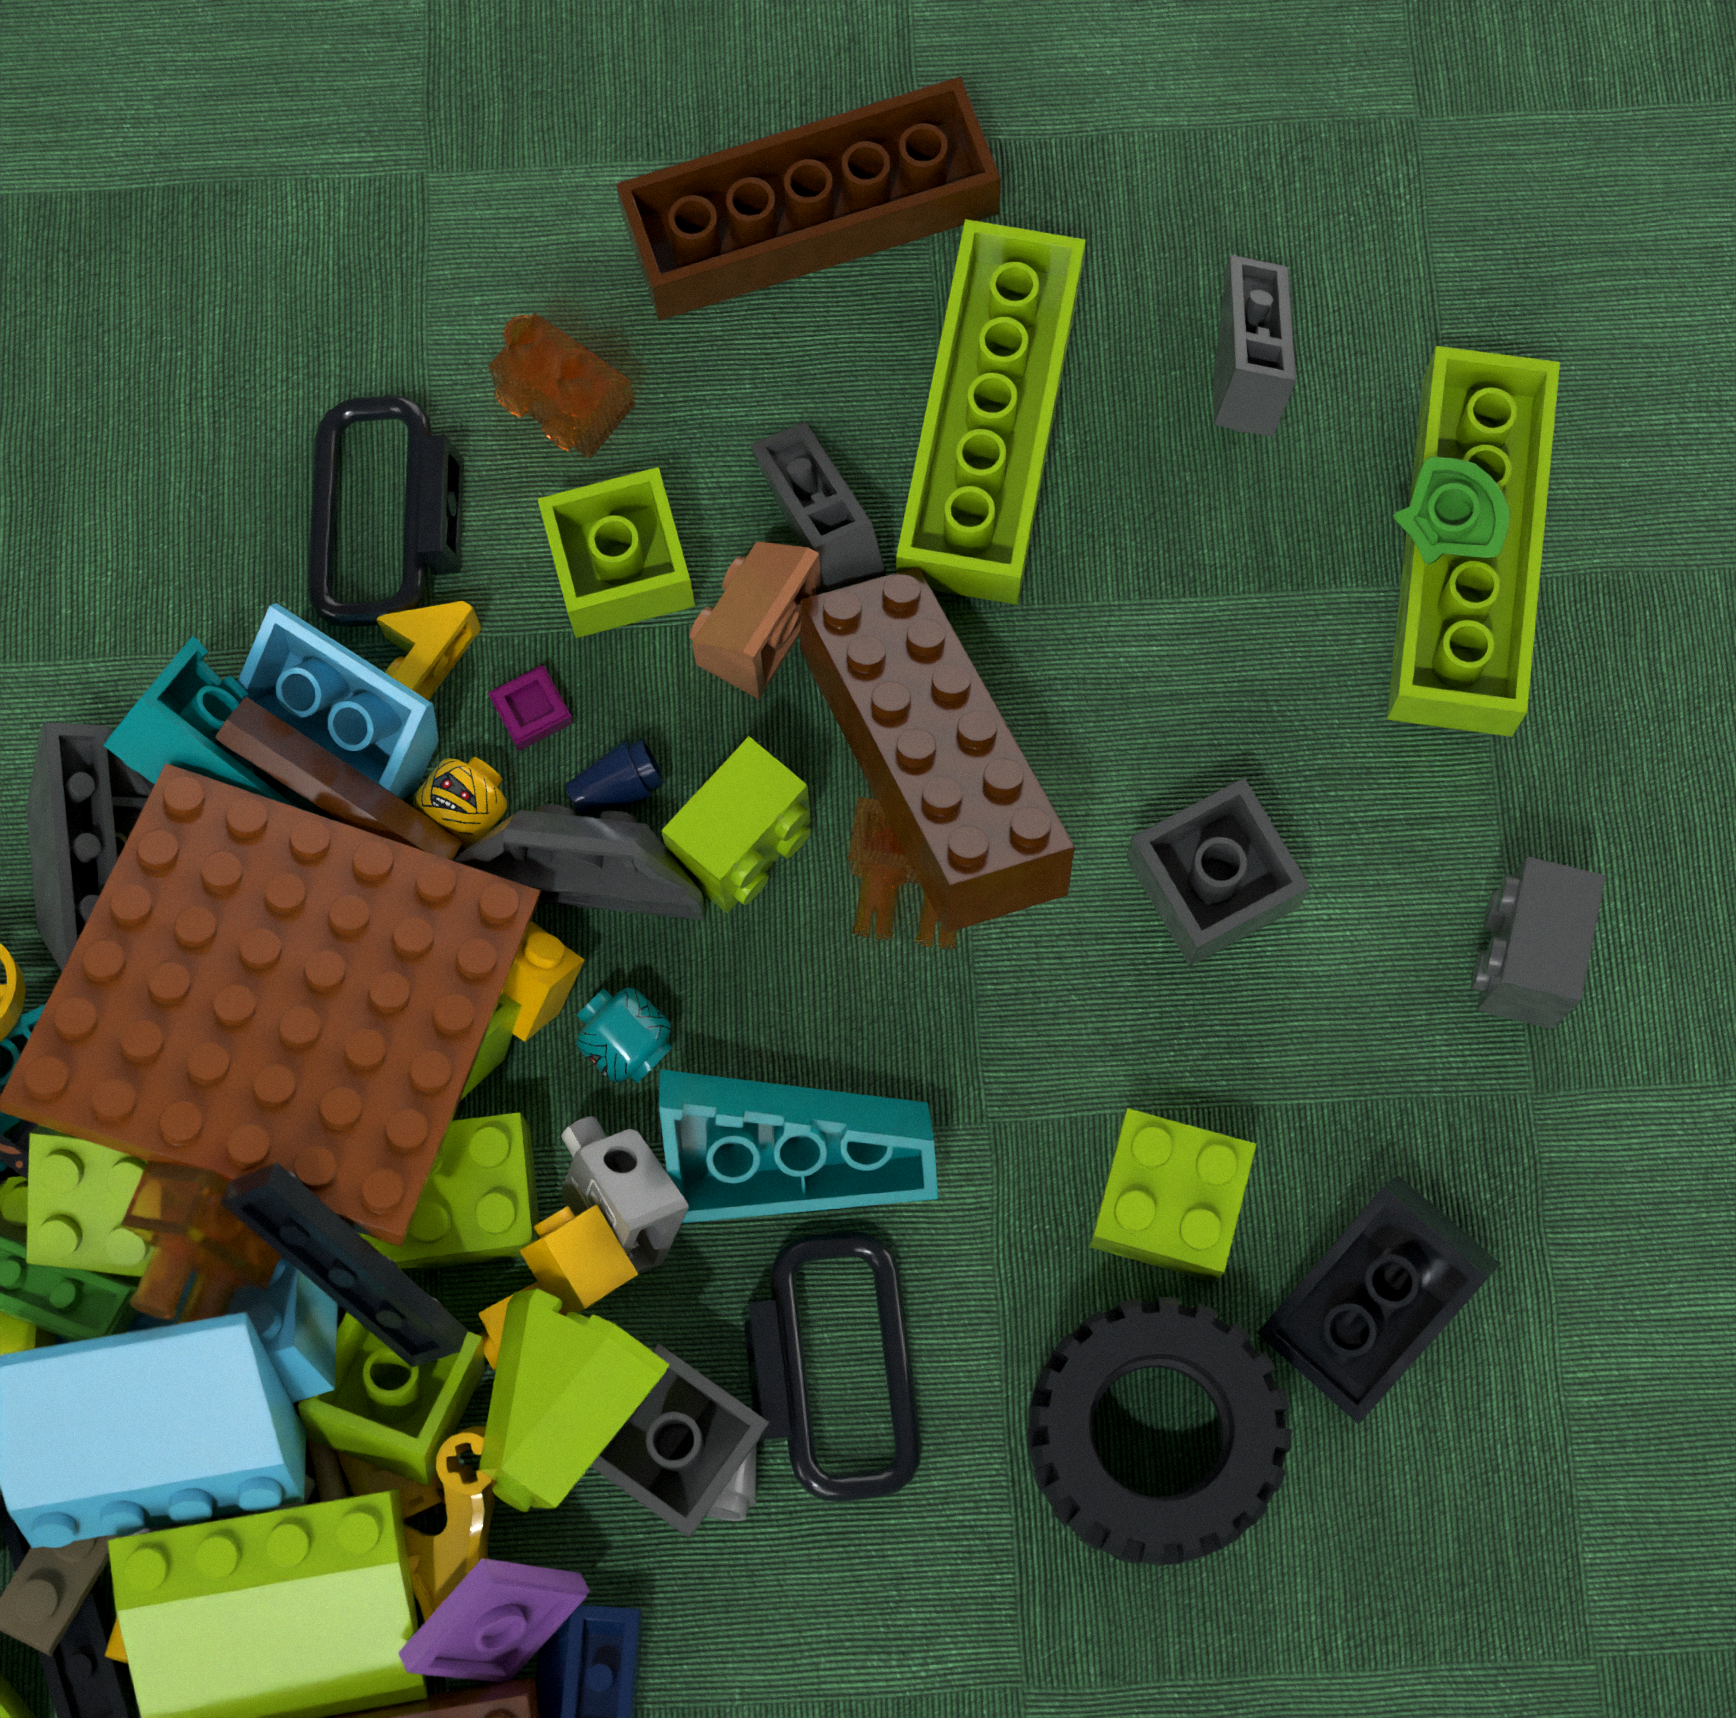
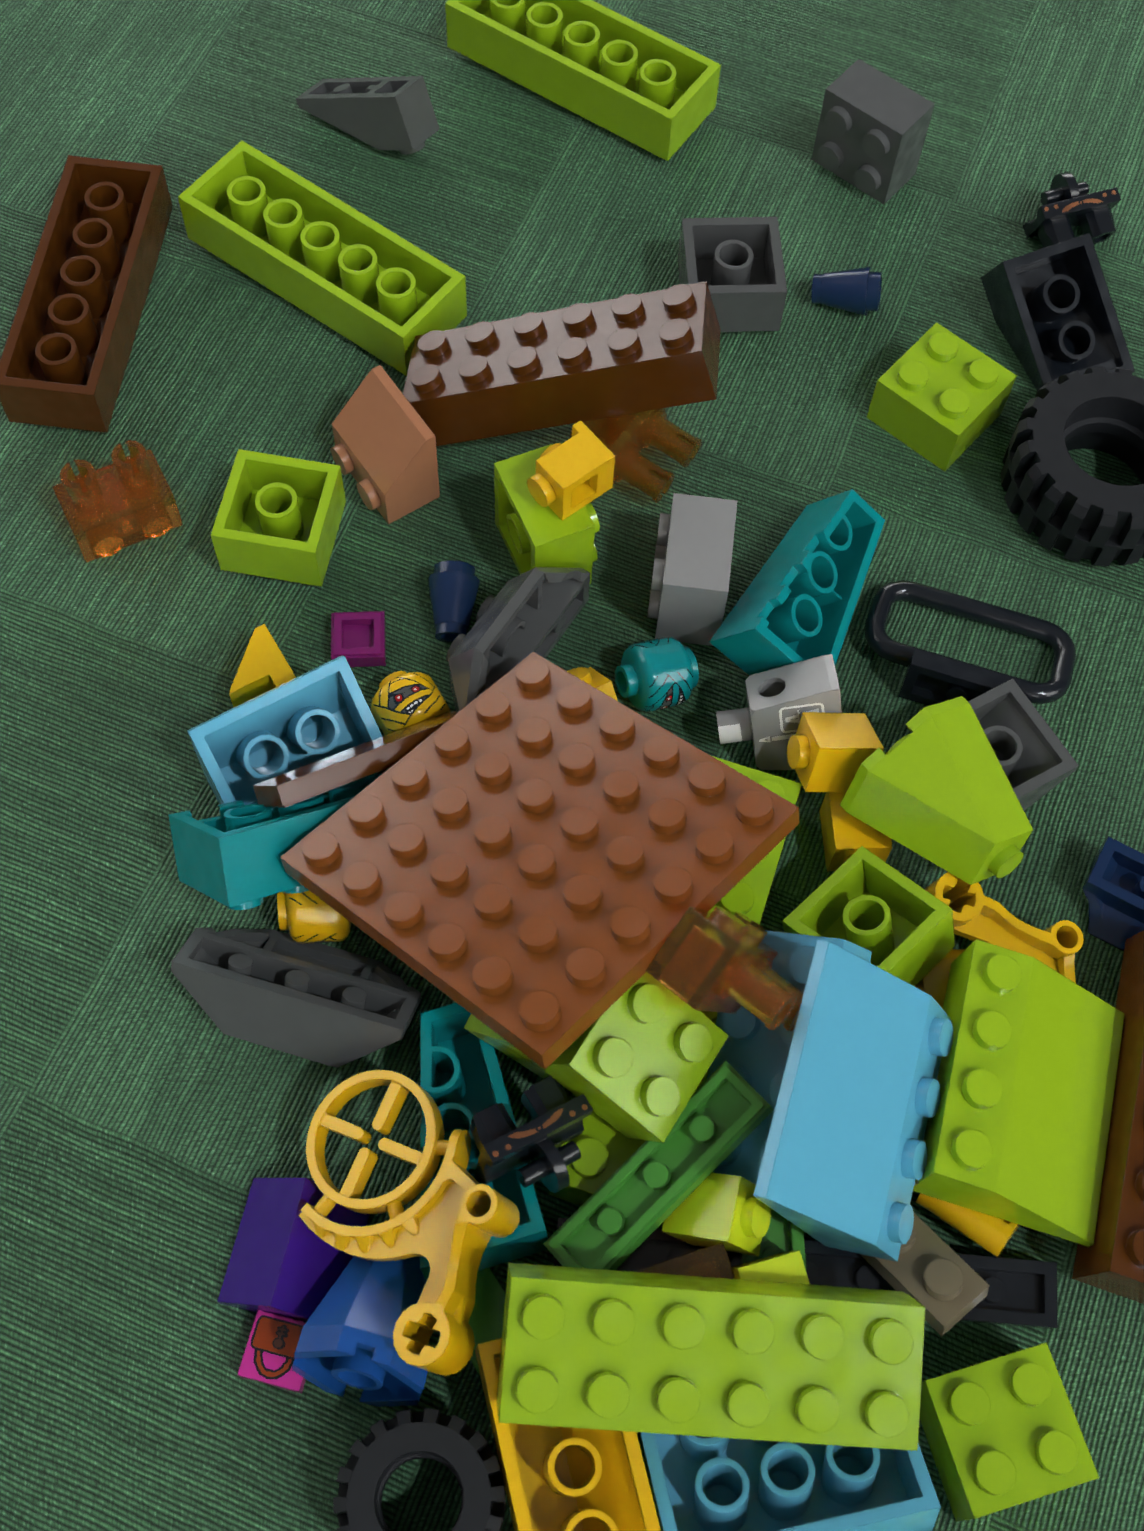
camera: 70 degrees left, 10 degrees down
black plate [220,1162,468,1368] -> none
black bar [308,395,464,628] -> none
medium lavender tile [398,1558,590,1682] -> none
dark grey slope [750,421,887,593] -> none
bright green animal [1393,457,1510,565] -> none
none -> yellow brick [527,420,615,521]
none -> light grey brick [647,493,738,646]
none -> dark blue cone [811,267,882,316]
none -> black hips [1023,172,1121,248]

